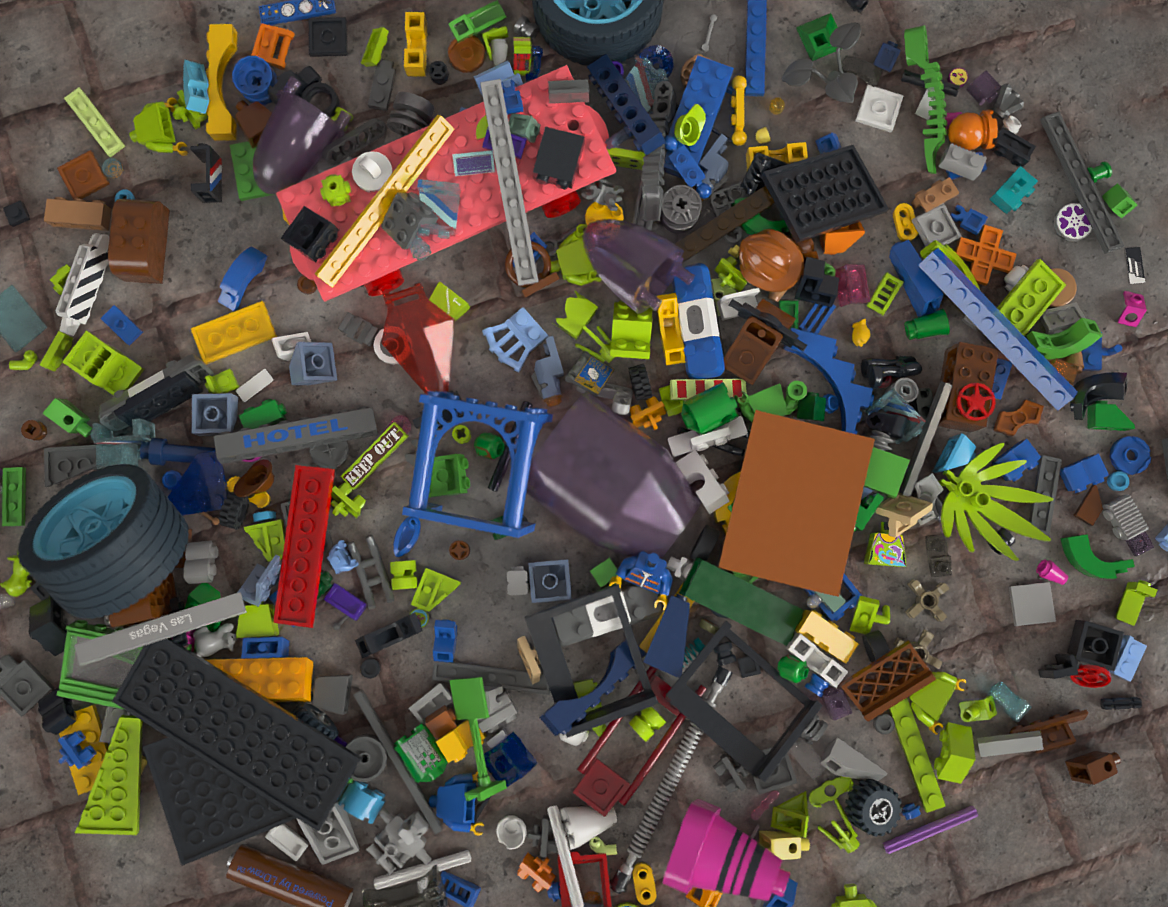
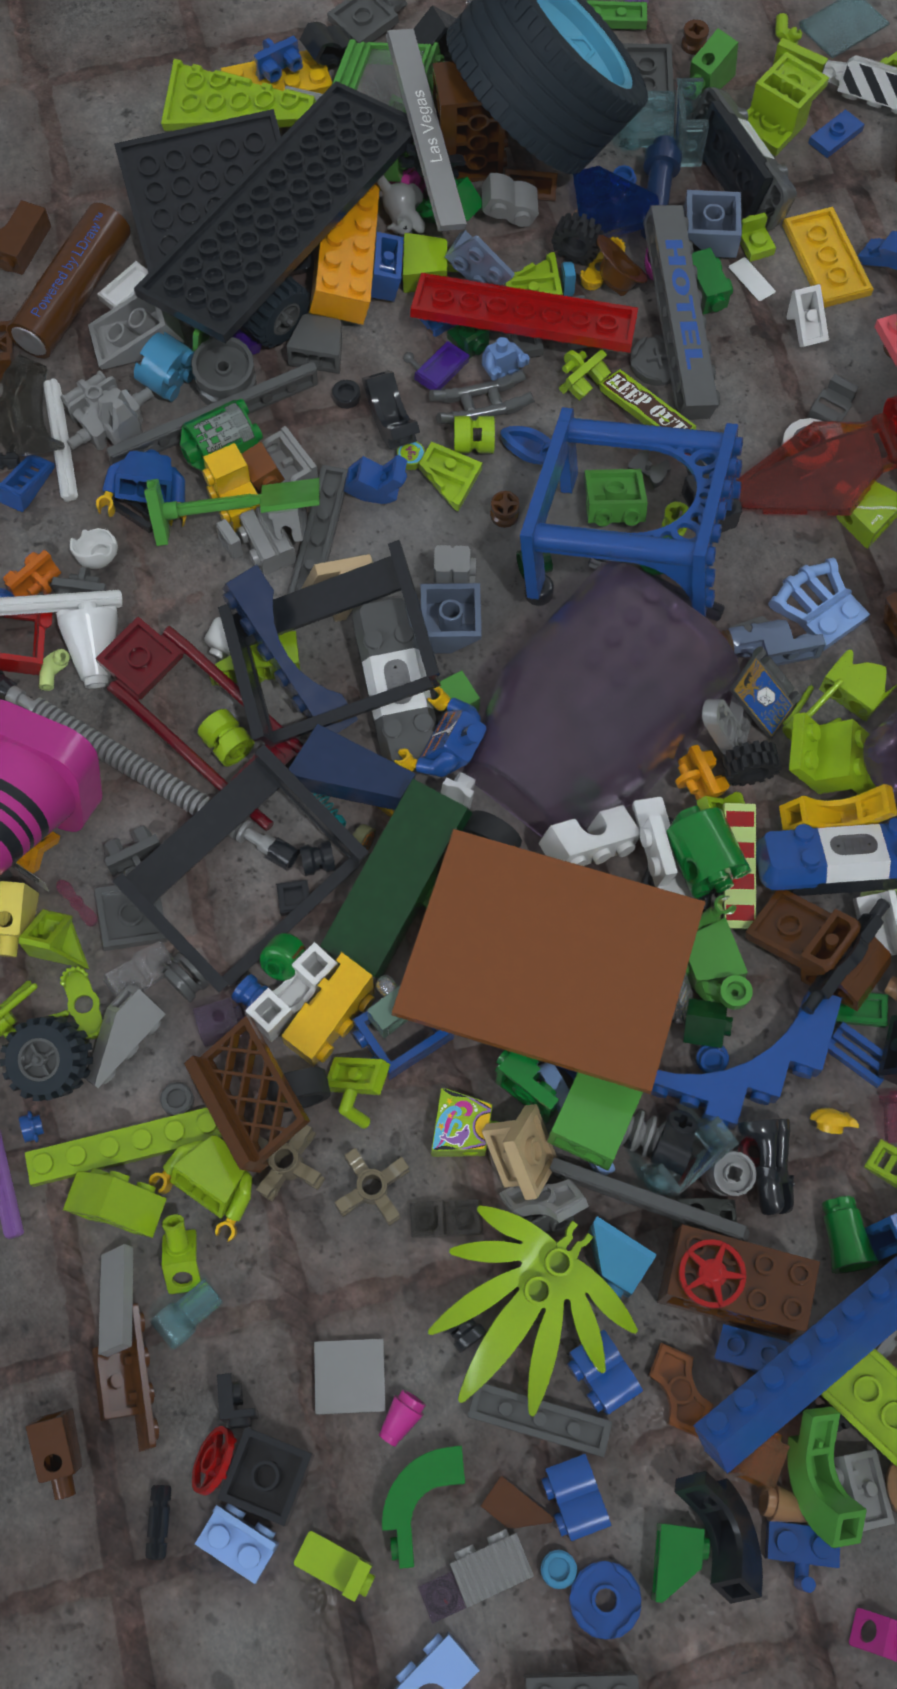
camera: 90 degrees right, 15 degrees down
sand blue slope [289,342,337,385] -> none
clear blue slope [484,731,538,787] -> none

